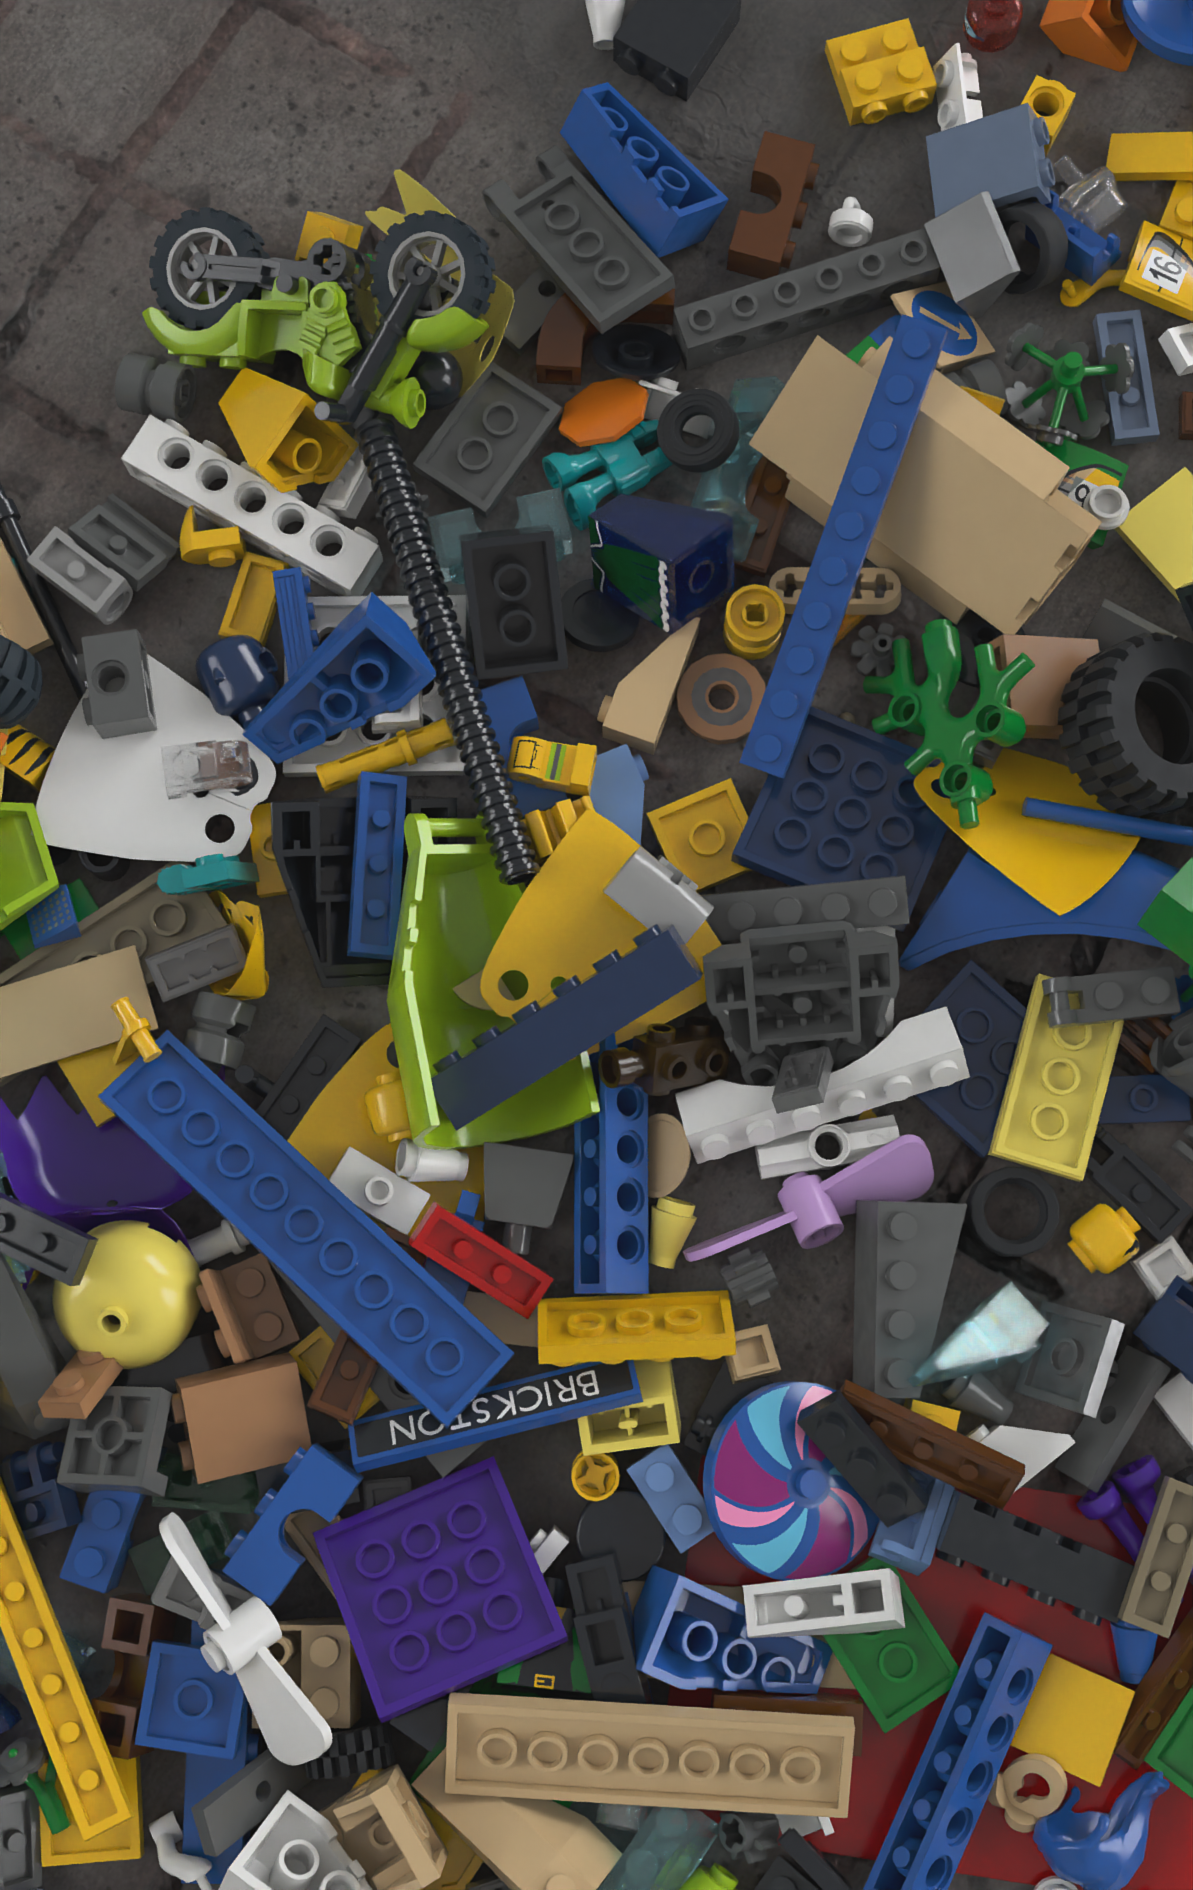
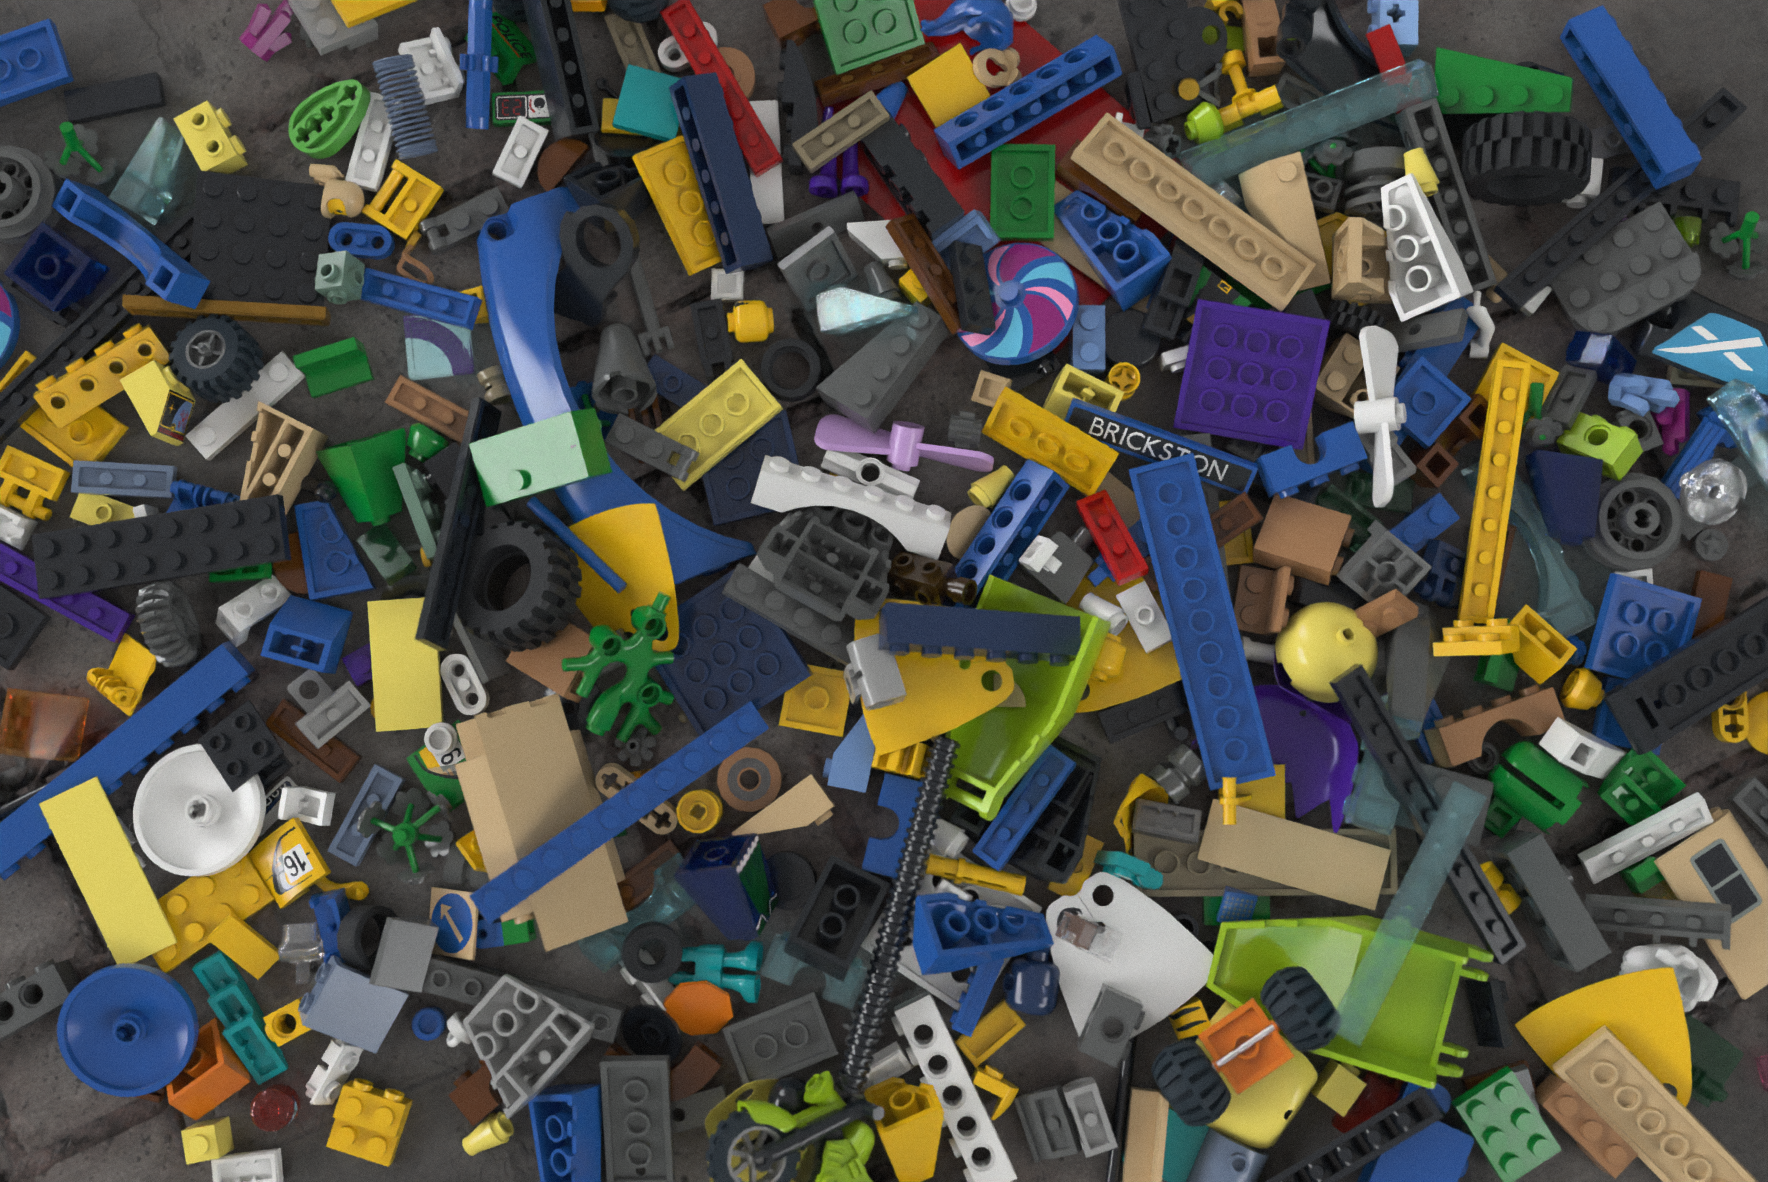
camera: 145 degrees left, 5 degrees up
yellow leg [506,736,597,796] -> none
white slope [743,1568,905,1638] -> none
flat silver plate [772,1046,834,1114] -> none
none -> teal slope [192,950,289,1085]
none -> blue tile [412,1006,447,1041]
none -> white plate [440,654,490,715]
none -> light yellow cone [462,1111,514,1156]
none -> light grey wedge [463,974,595,1119]
none -> white cone [931,819,969,859]
none -> white tile [1018,535,1062,574]

